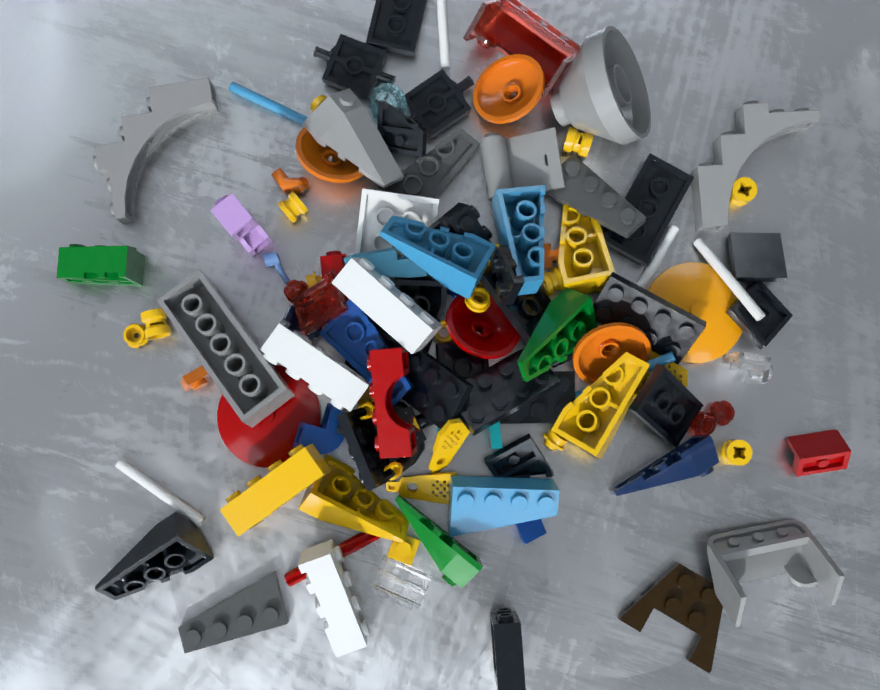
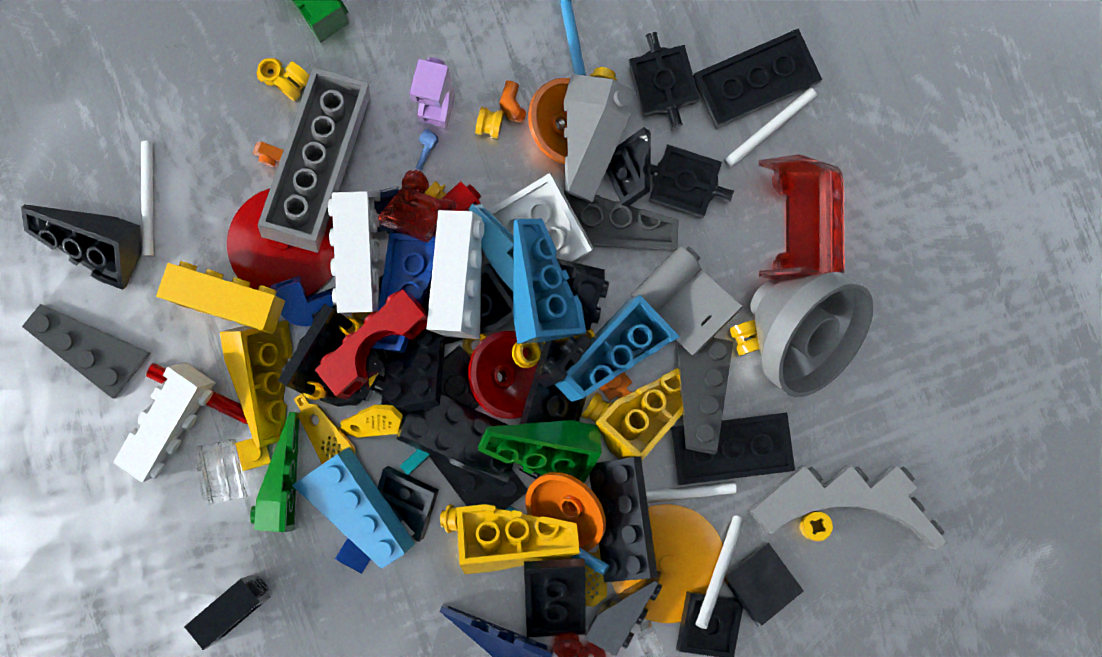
camera: 55 degrees right, 0 degrees up
clear light blue gear [368,83,407,119] -> none
orange dish [473,54,545,124] -> none
none -> black slope [584,571,662,656]

